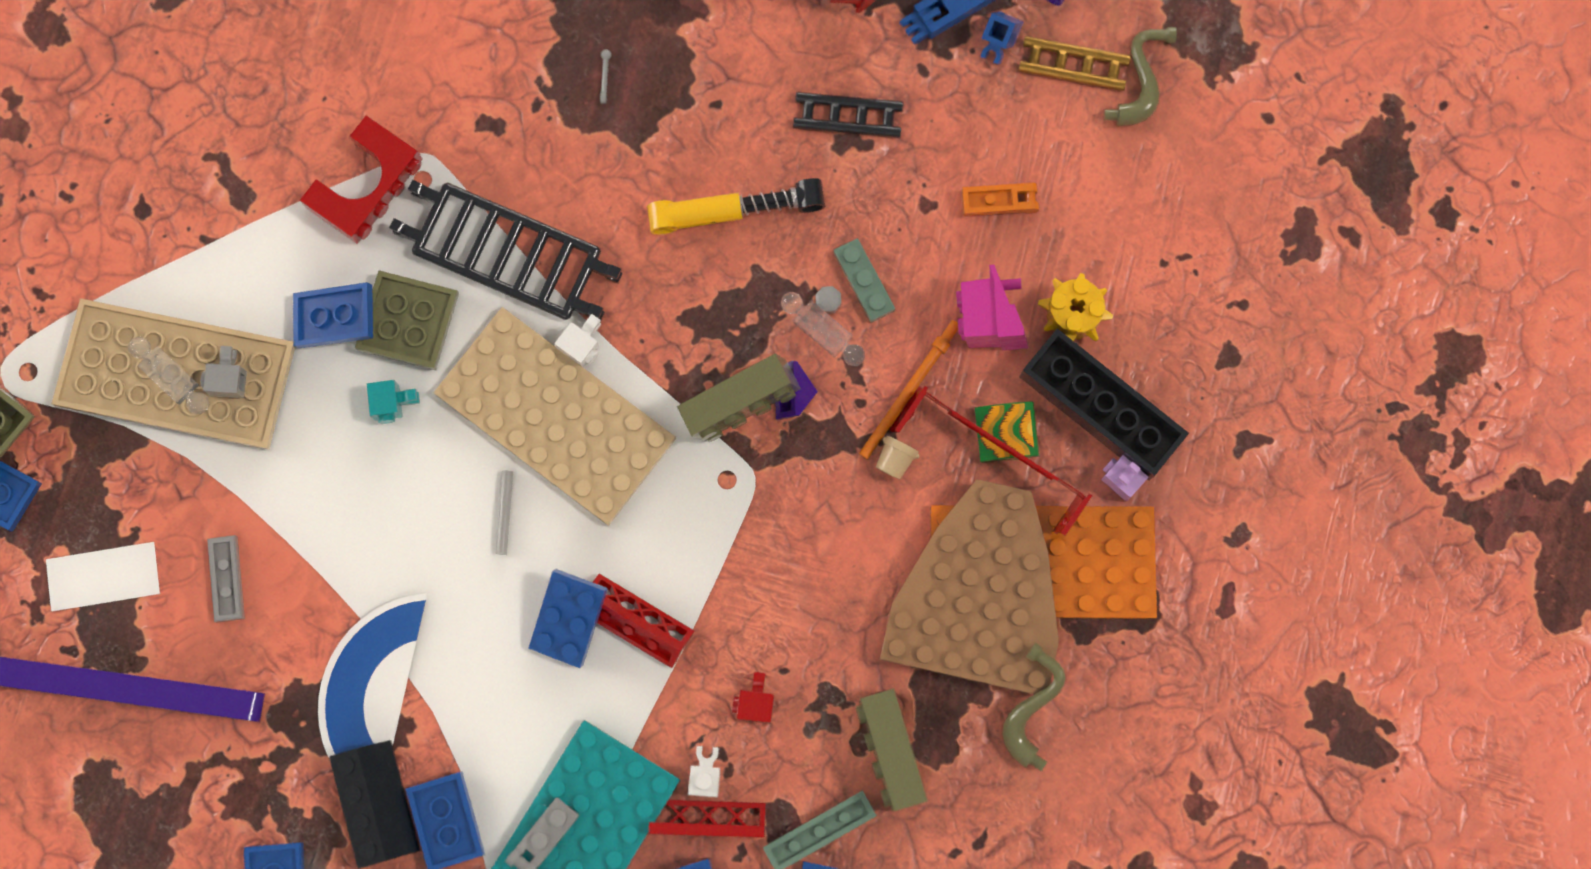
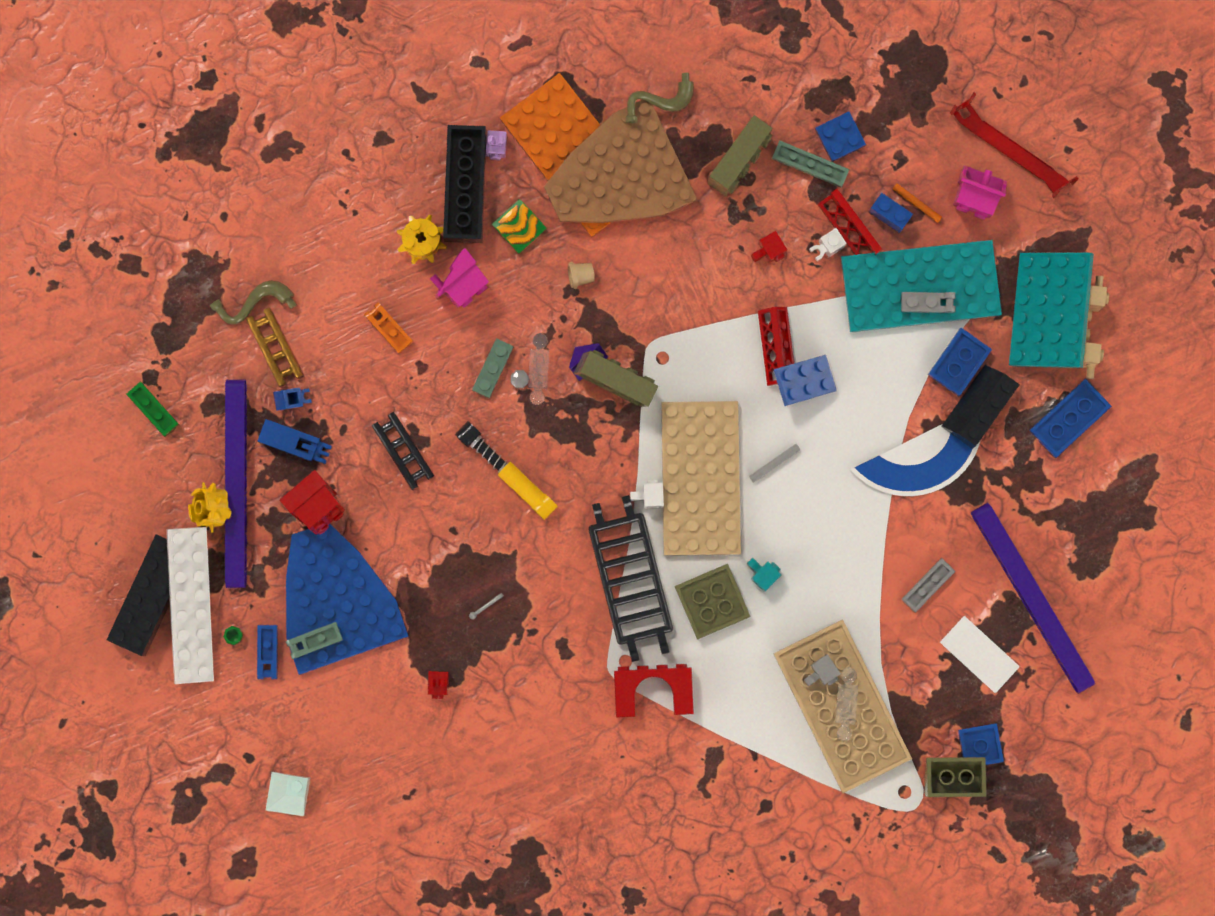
camera: 130 degrees left, 5 degrees up
blue plate [293,282,373,349] -> none
orange bar [858,320,959,460] -> none
red piece [889,386,1093,536] -> none

